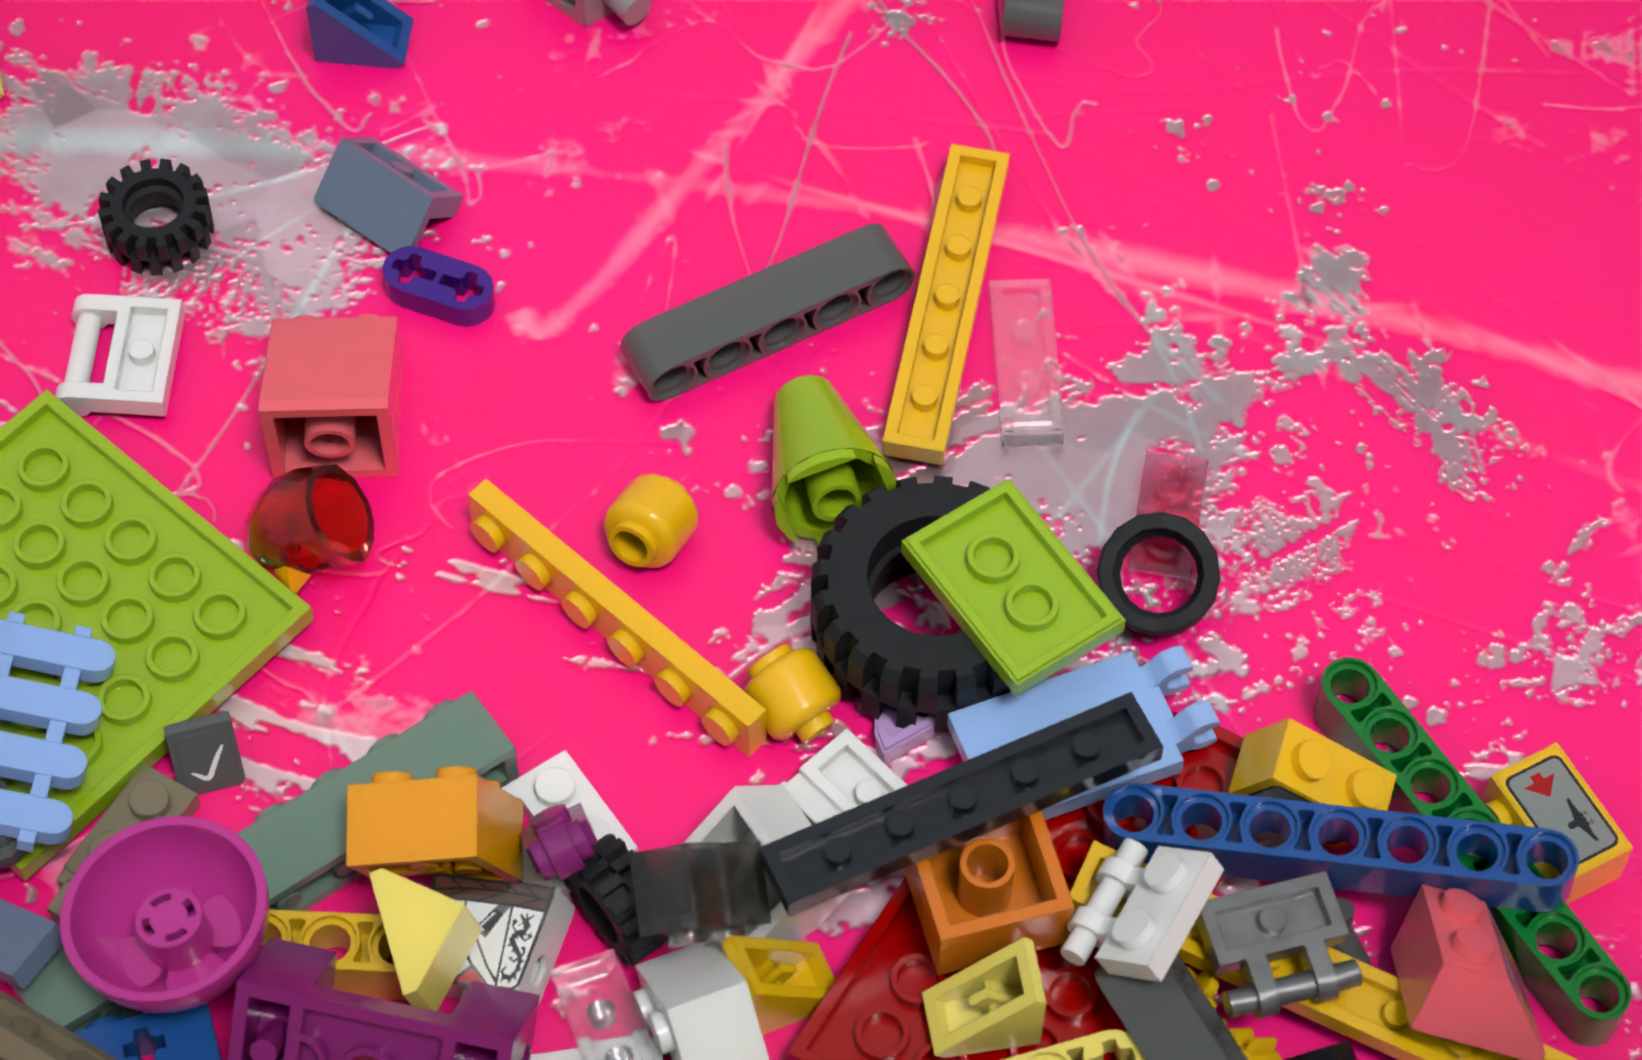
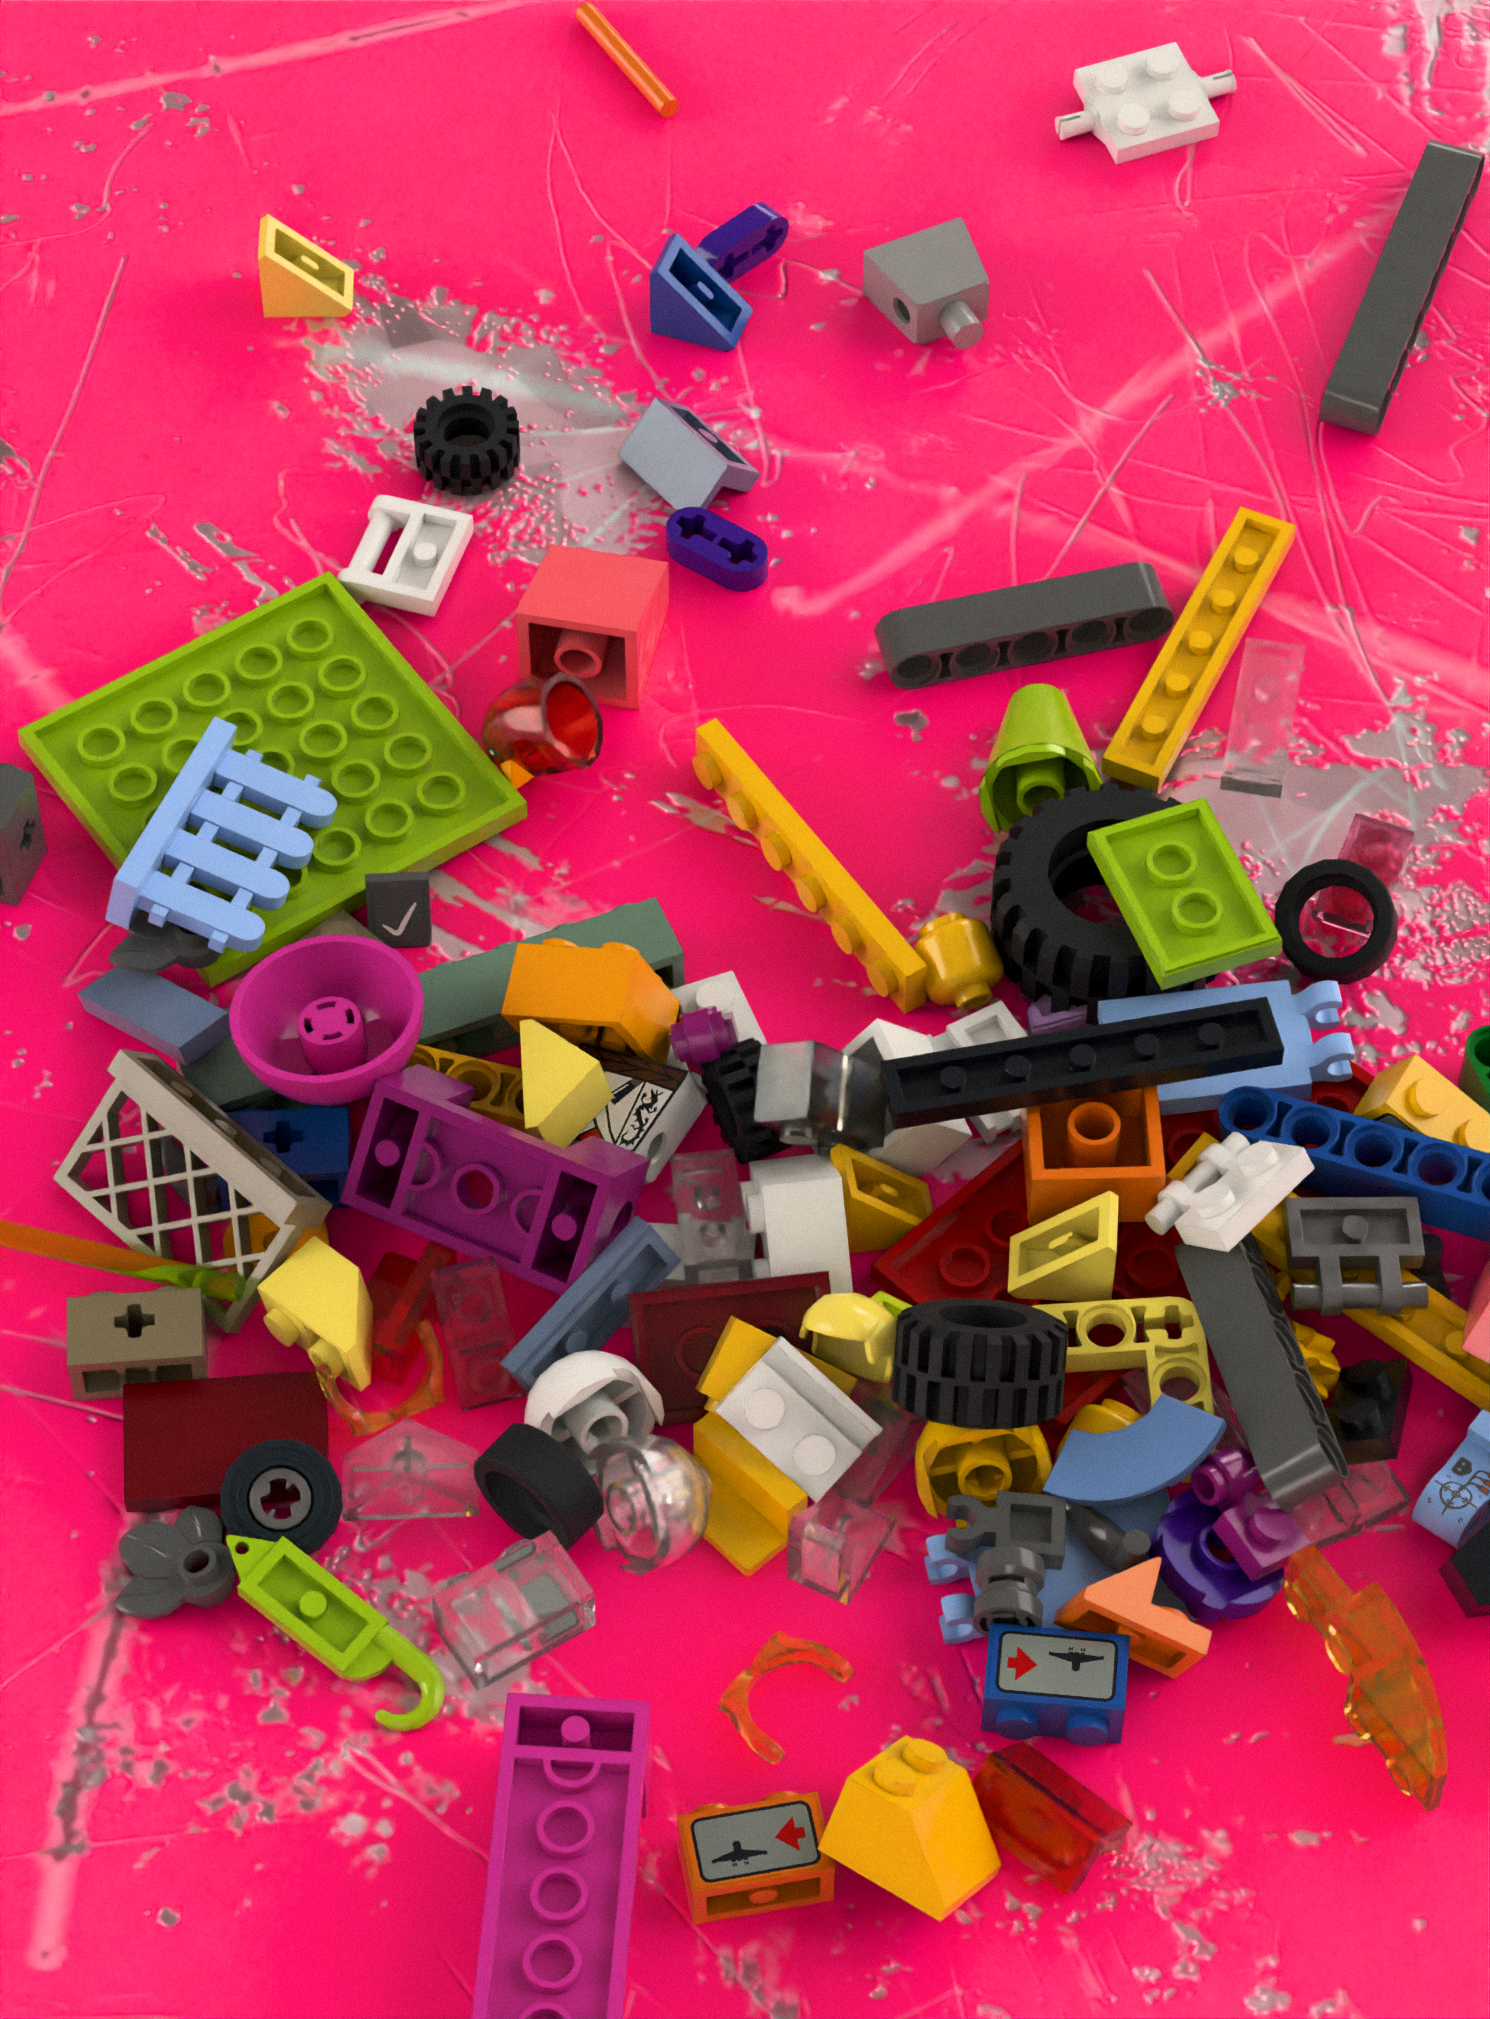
camera: 15 degrees right, 5 degrees down
yellow head [604,474,699,568] -> none

